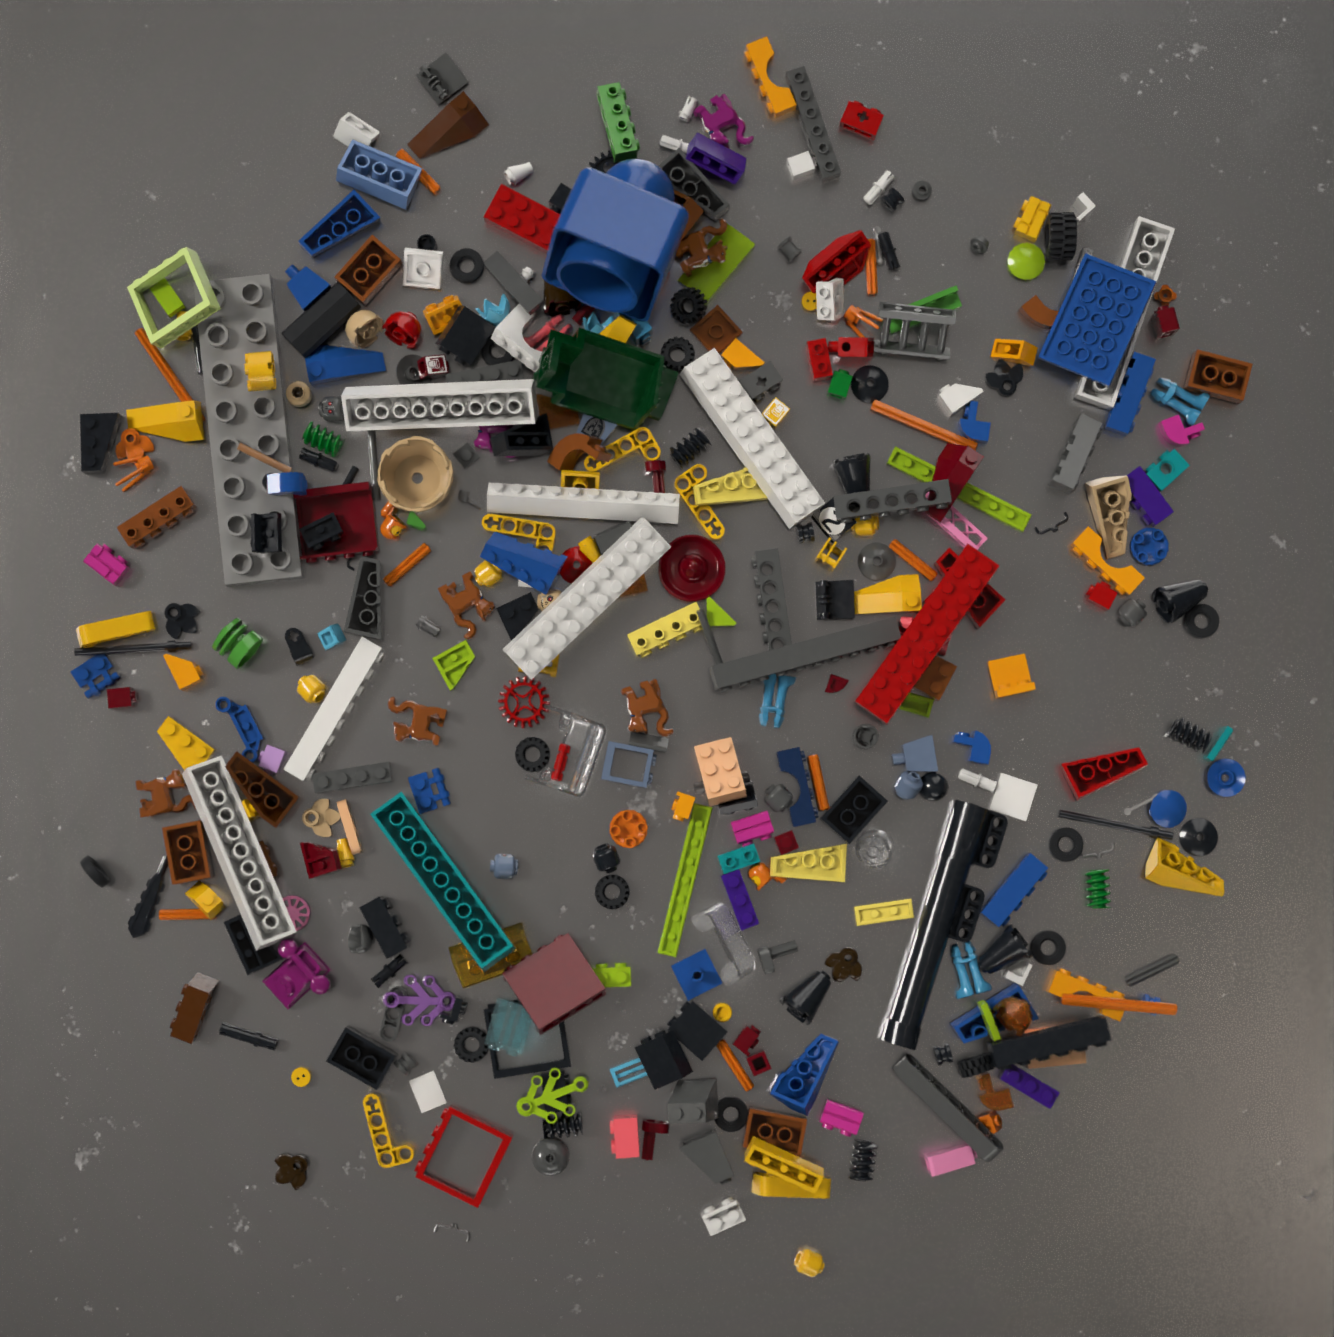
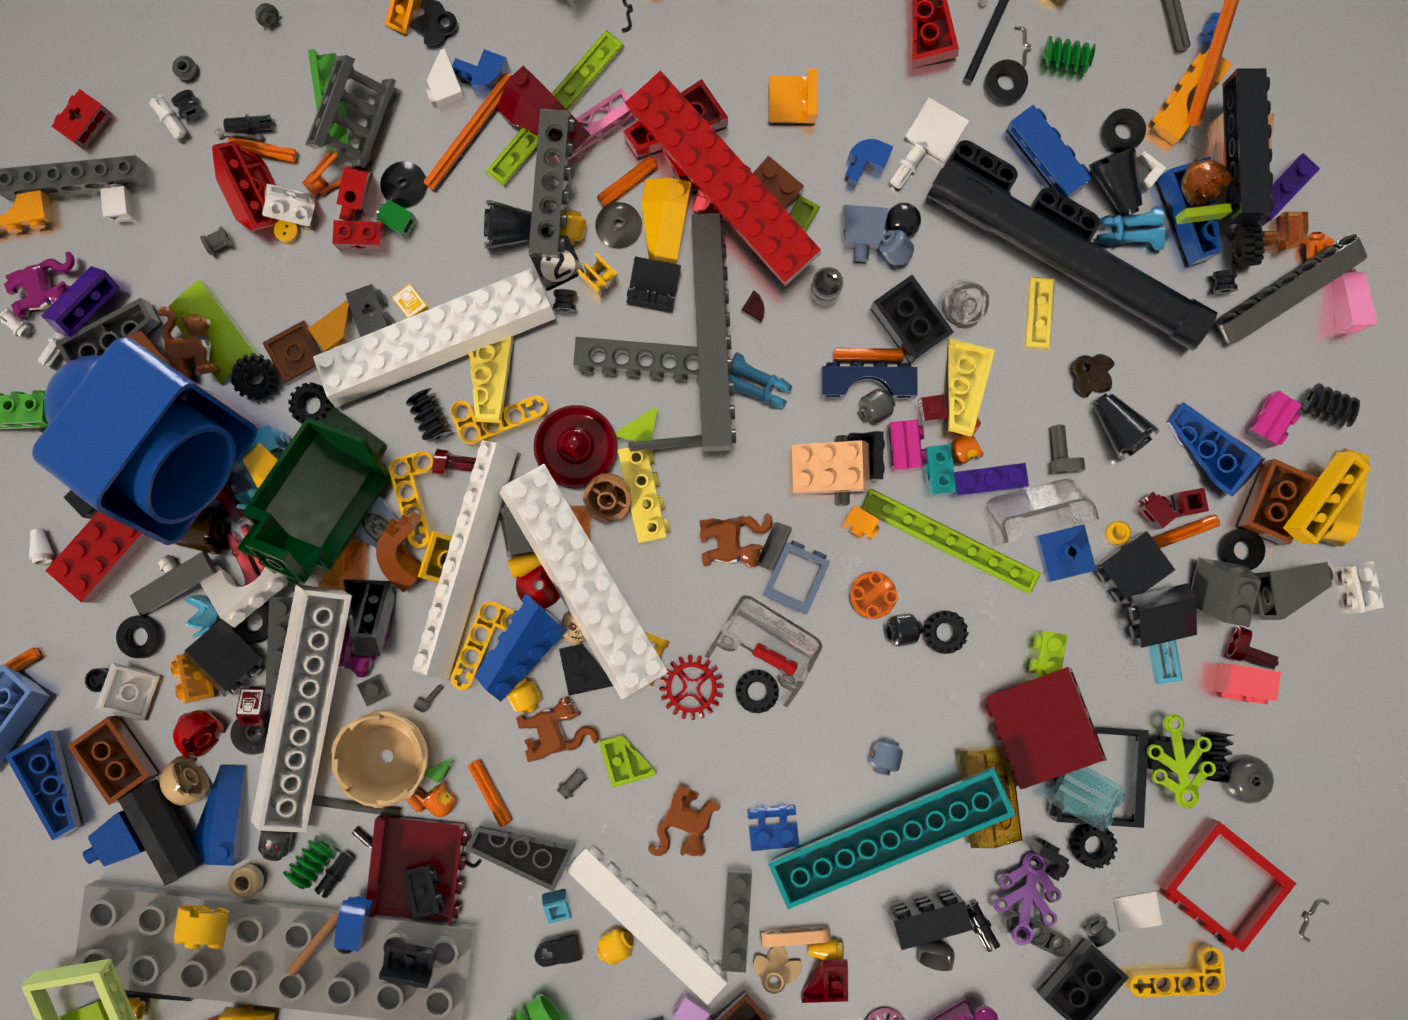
camera: 75 degrees left, 0 degrees up
none -> medium nougat cylinder [583,473,632,522]

